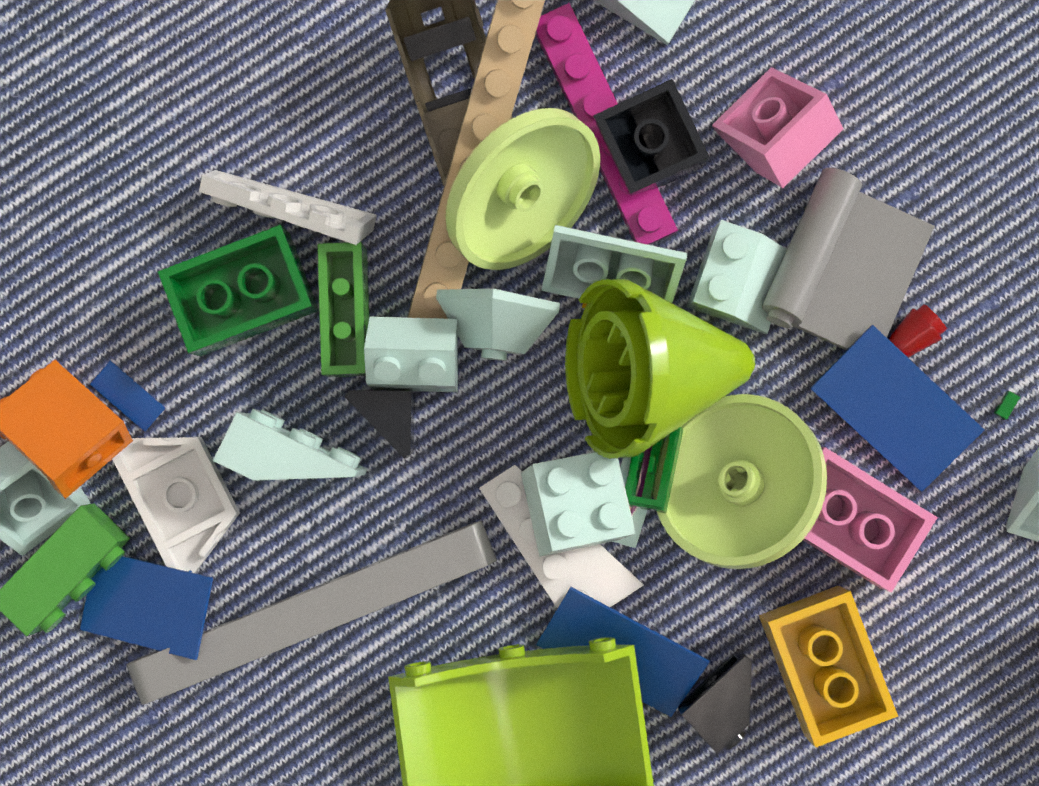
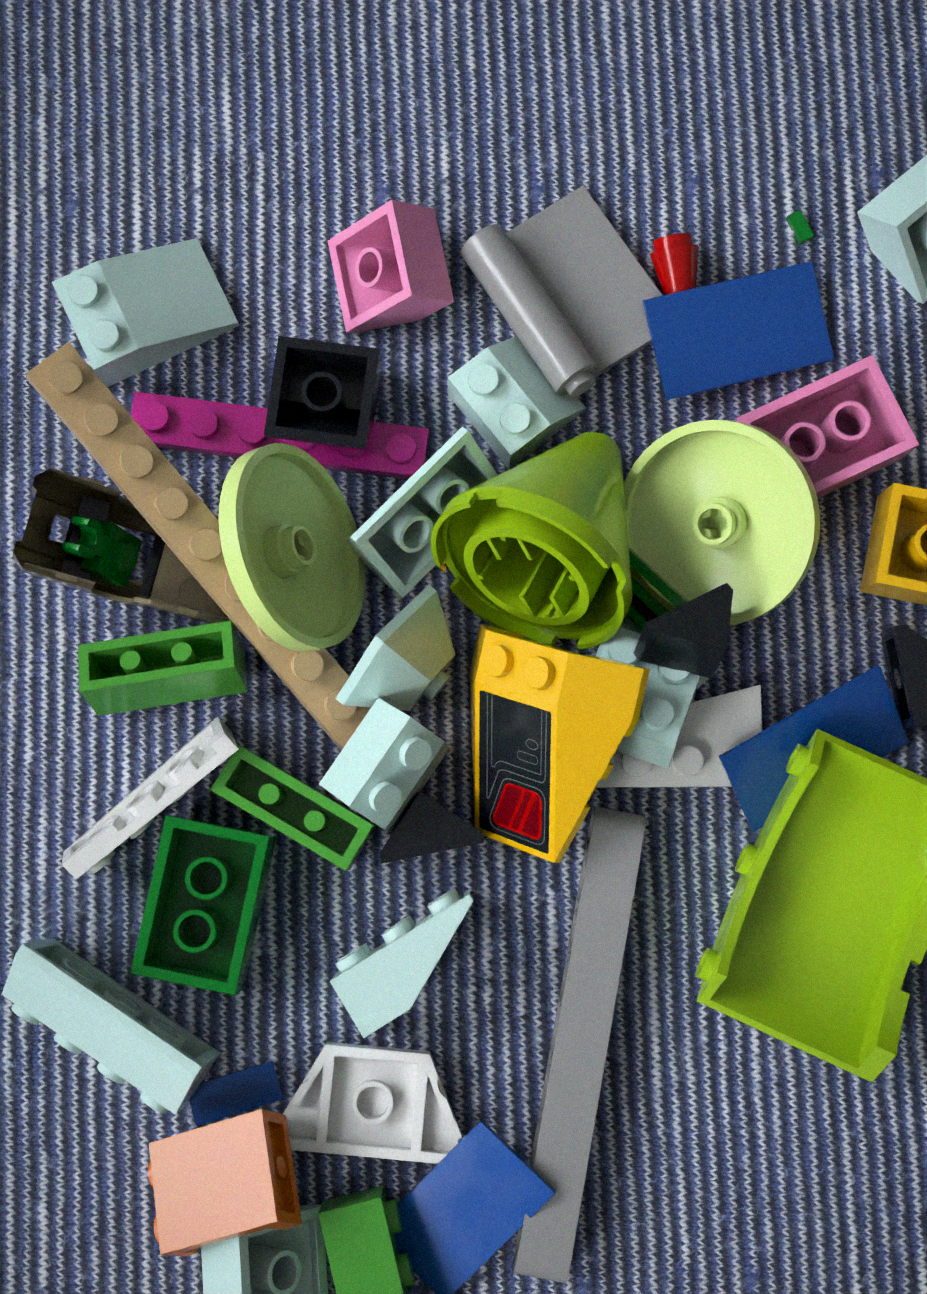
camera: 60 degrees left, 5 degrees down
none -> light aqua slope [1,938,220,1115]
none -> green plate [62,516,142,588]
none -> bright green brick [78,620,248,716]
none -> yellow wedge [469,624,650,863]
none -> black slope [633,583,733,679]

